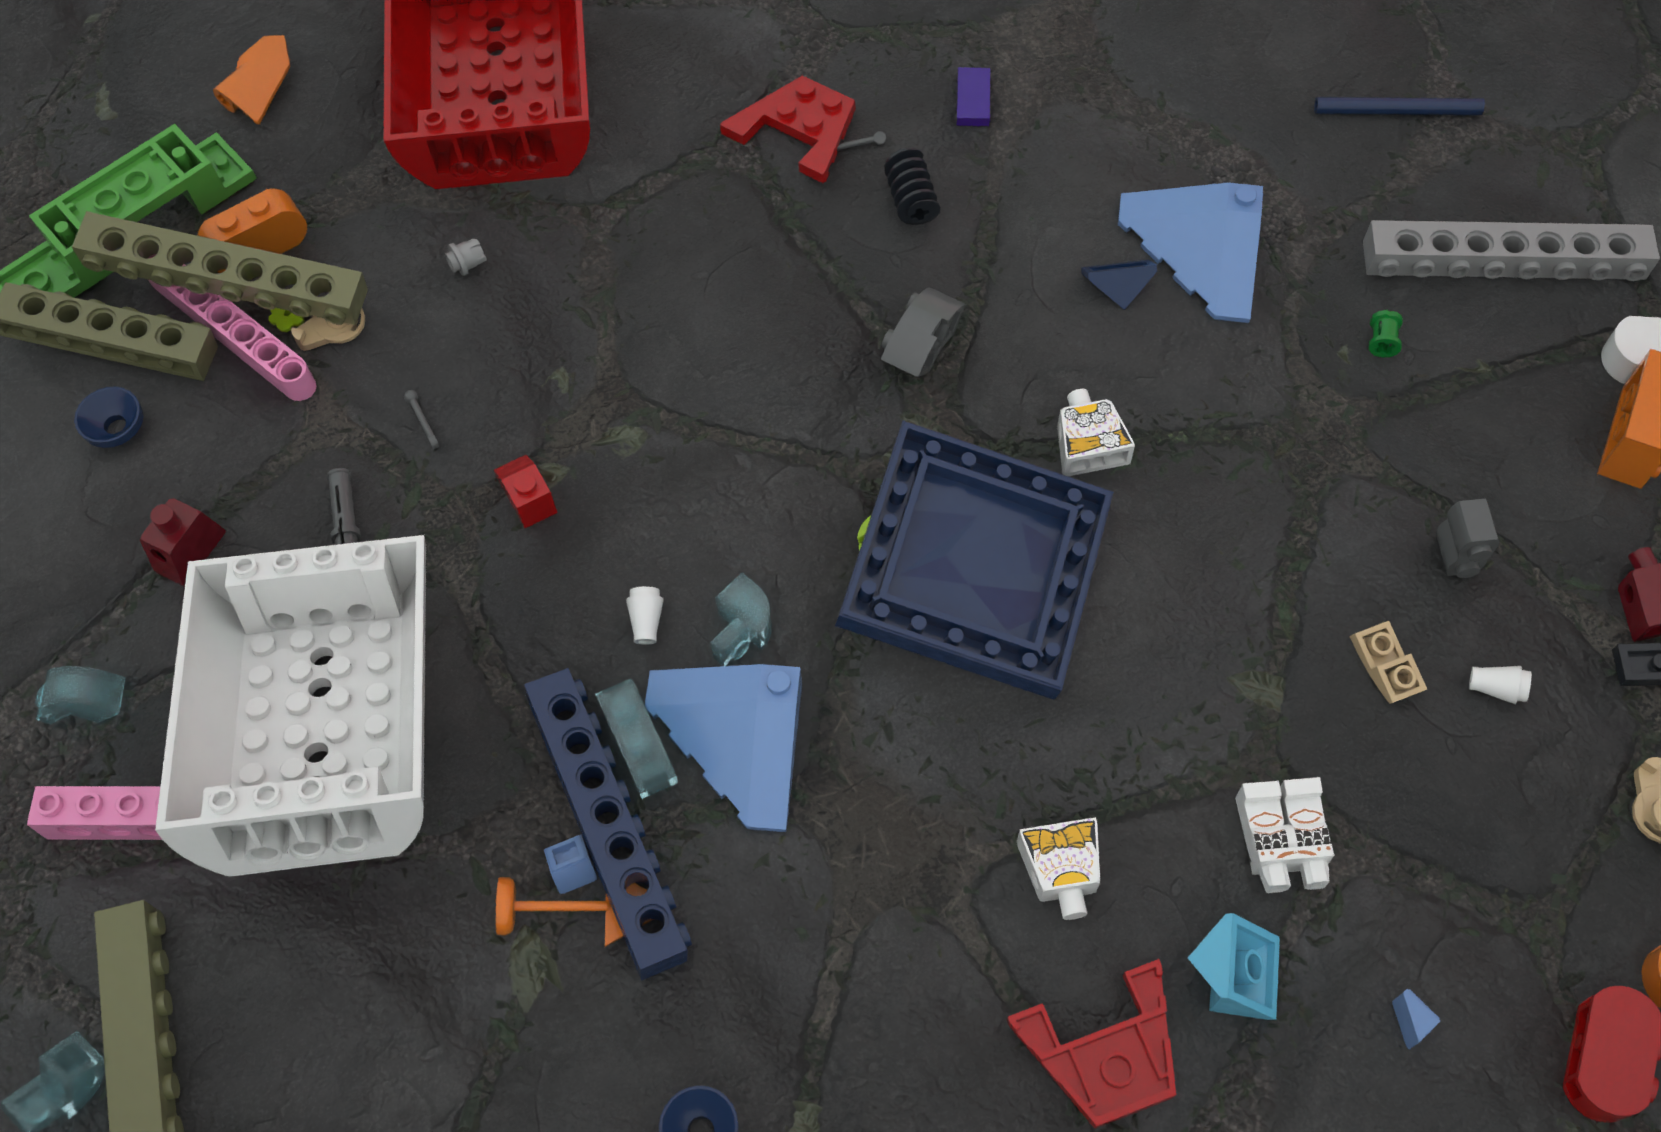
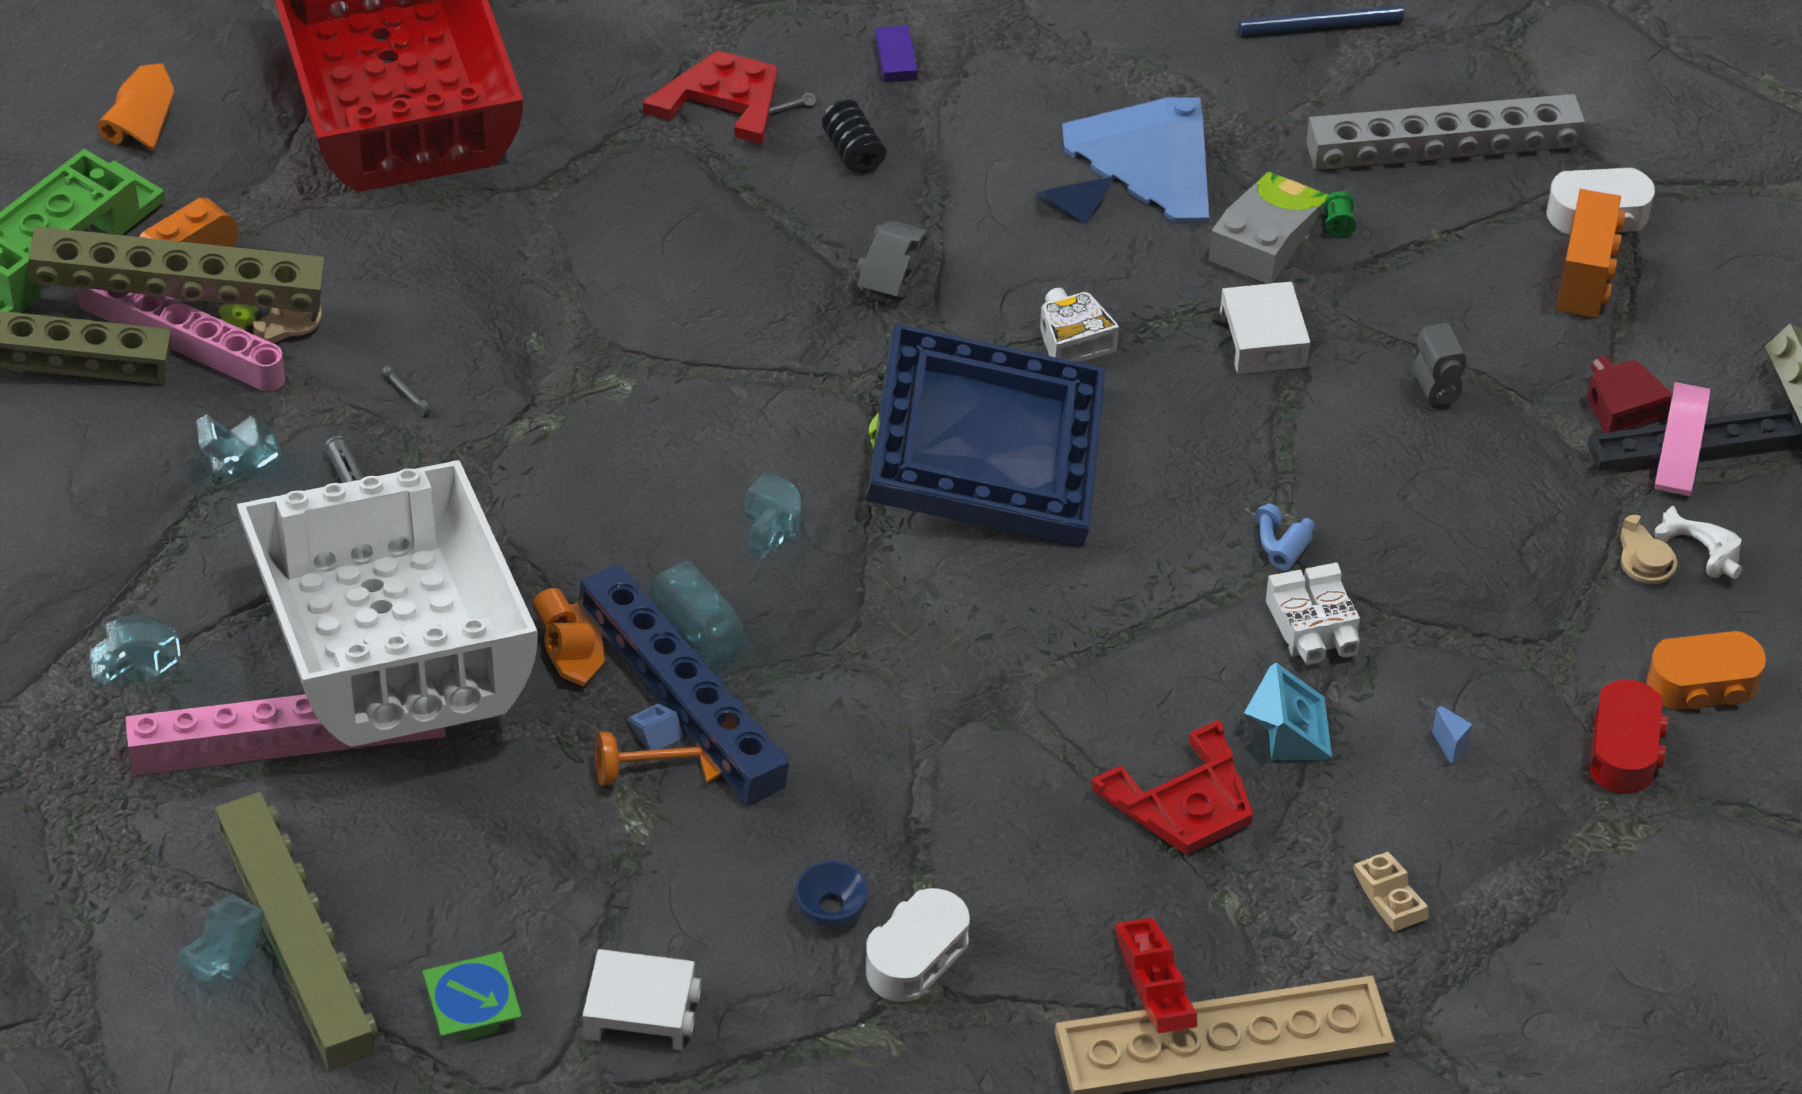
camera: 15 degrees left, 15 degrees down
dark blue piece [74,386,143,448] -> none
dark red torso [140,498,227,587] -> none
light grey hose [445,238,487,276] -> none
red slope [494,455,558,528] -> none
white cone [626,586,664,645] -> none
medium blue slope [645,664,802,832] -> none
white torso [1017,817,1100,920] -> none
tan slope [1350,621,1427,704] -> none
white cone [1469,666,1531,704] -> none
none -> clear light blue brick [195,414,283,479]
none -> orange panel [532,588,605,687]
none -> light grey slope [1208,172,1329,284]
none -> white panel [1220,282,1310,374]
none -> medium blue plant [1255,504,1315,571]

